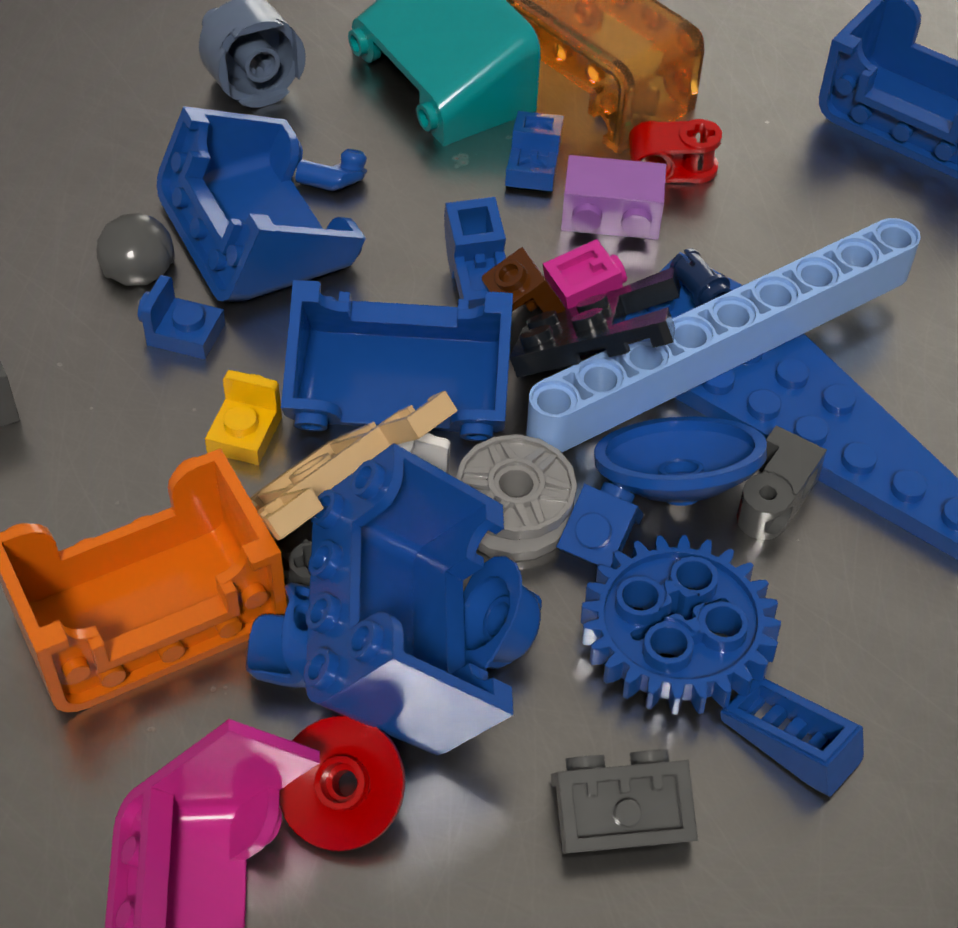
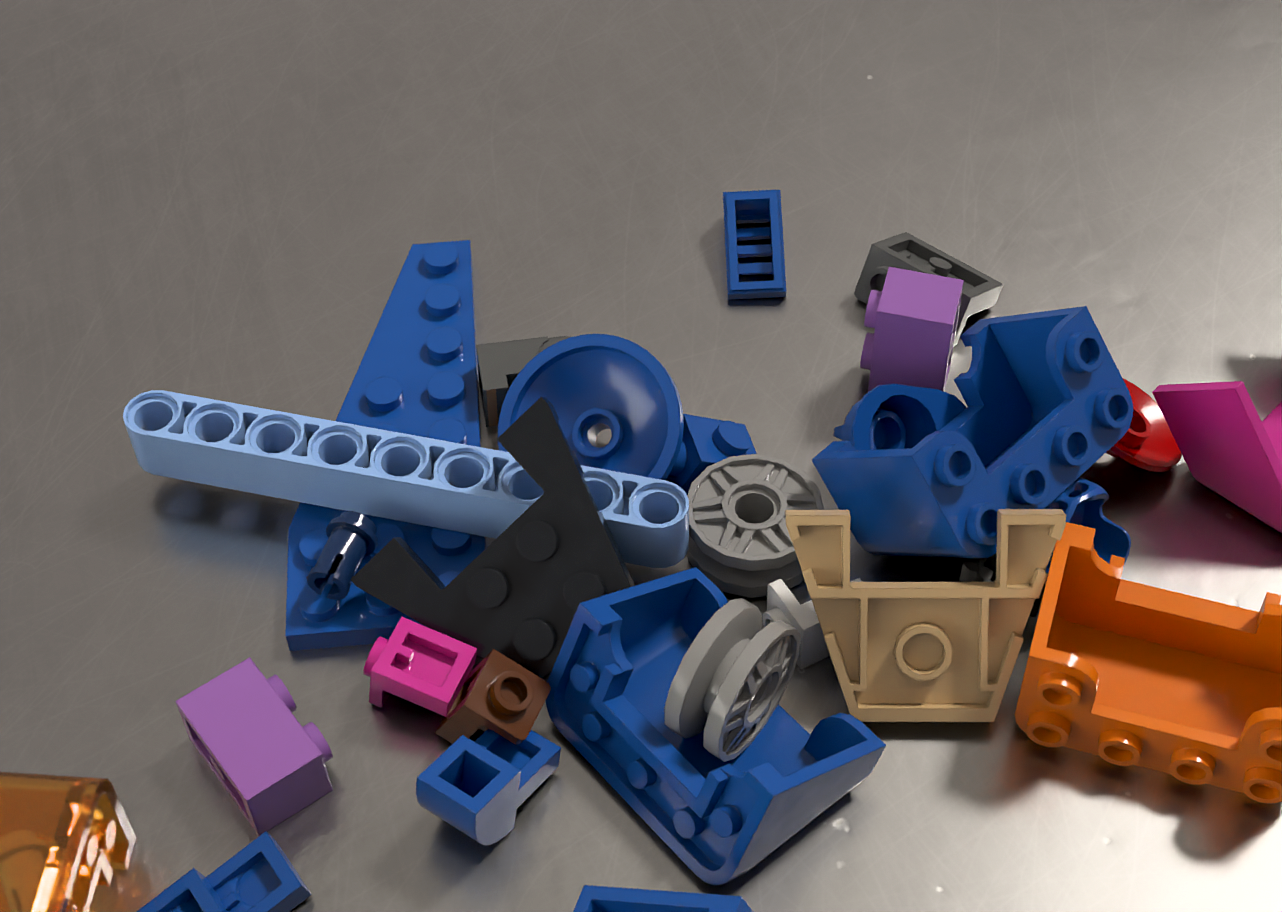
camera: 130 degrees left, 0 degrees up
yellow bracket [205,370,282,466] -> none
blue gear [581,535,781,715] -> none
red piece [628,119,723,184] -> none
none -> light grey wheel [664,598,801,762]
none -> medium lavender brick [860,267,964,392]

